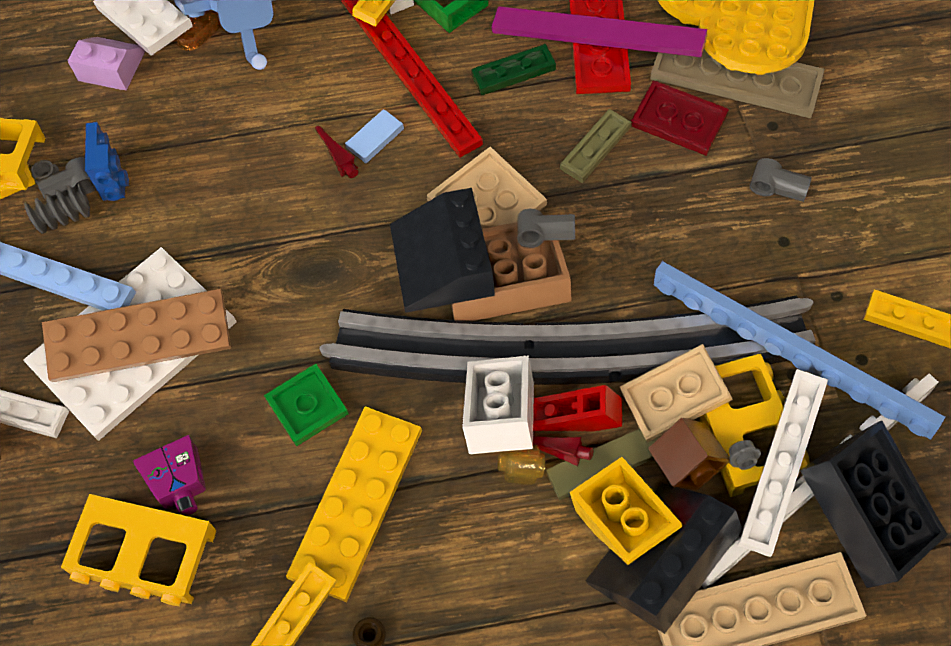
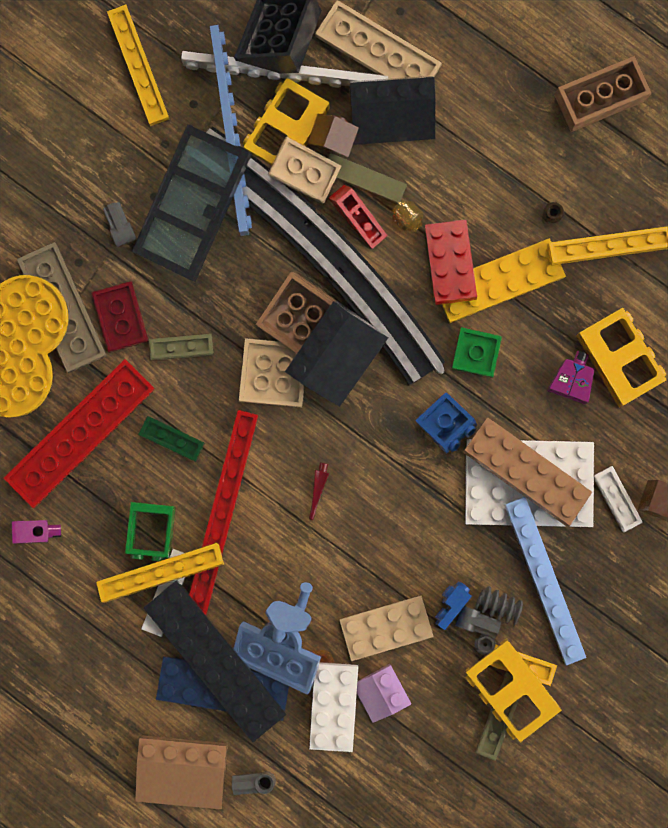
camera: 140 degrees left, 20 degrees up
light blue tile [345,109,404,163] -> none
white brick [463,356,534,454] -> none
magenta tile [491,6,707,57] -> none
dark grey piece [517,208,575,248] -> none
dark red piece [533,437,594,466] -> none
yellow slope [569,457,682,565] -> none
dark grey plate [729,440,761,470] -> none
white plate [738,369,828,557] -> none
none -> door [132,124,252,282]
none -> tan plate [339,595,434,661]
none -> blue plate [415,392,477,454]
none -> plate [425,220,477,305]

